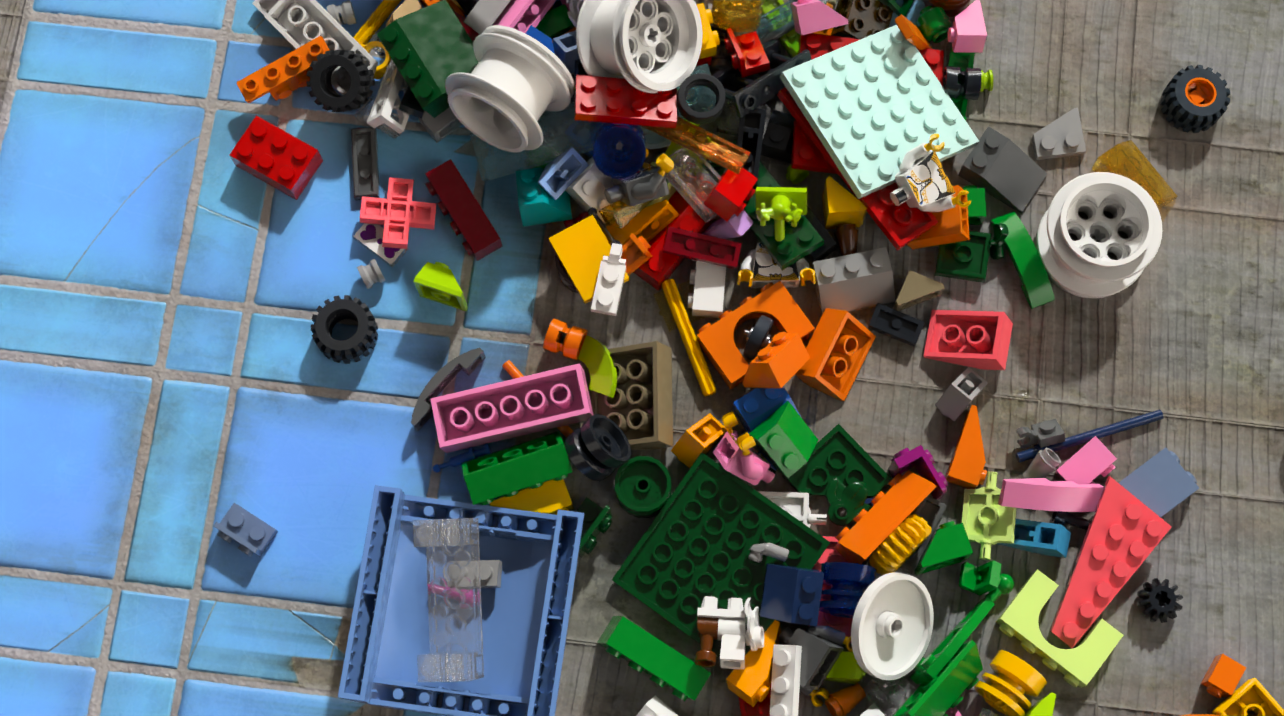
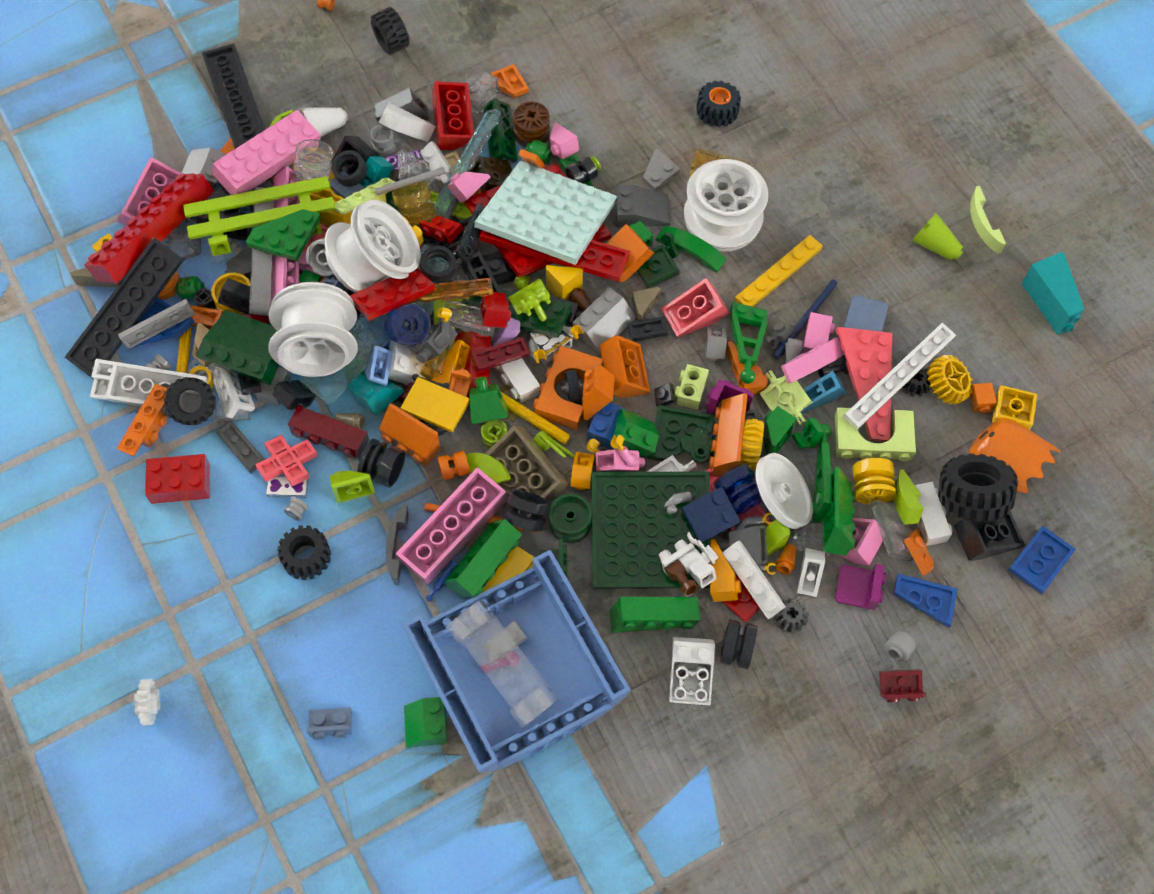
camera: 40 degrees left, 10 degrees down
white hinge [591,243,627,316] -> none
white torso [890,134,971,212] -> none
none -> white gear [134,679,161,726]
none -> black brick [272,380,317,410]
none -> dark tan cone [335,413,365,429]
none -> black wheel [357,438,406,488]
none -> orange slope [379,403,441,466]
none -> green slope [404,697,448,748]
none -> green torso [470,377,508,424]
none -> lime wheel [481,420,507,448]
none -> lime plant [533,431,575,458]
none -> black plate [654,383,676,407]
none -> yellowish green brick [675,364,709,410]
none -> green plate [730,302,767,384]
none -> yellow plate [734,235,823,307]
none -> white plate [843,323,956,430]
none -> yellow gear [927,355,973,405]

